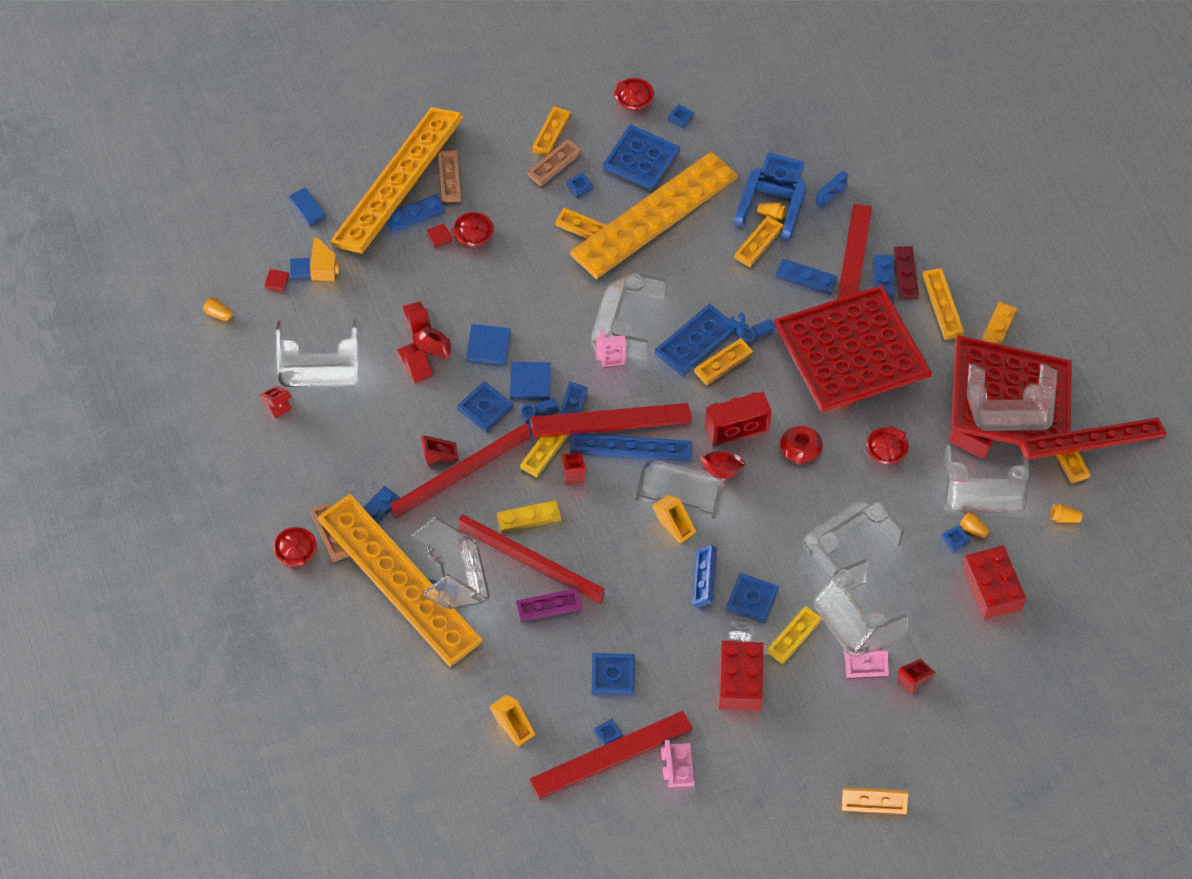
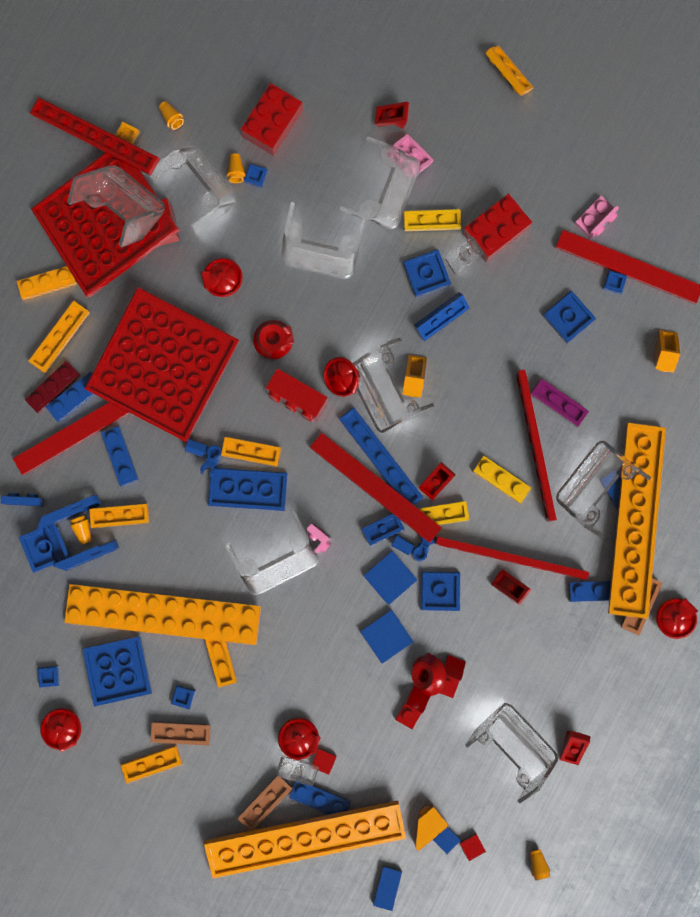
camera: 130 degrees left, 25 degrees up
none -> clear slope [275,756,319,786]

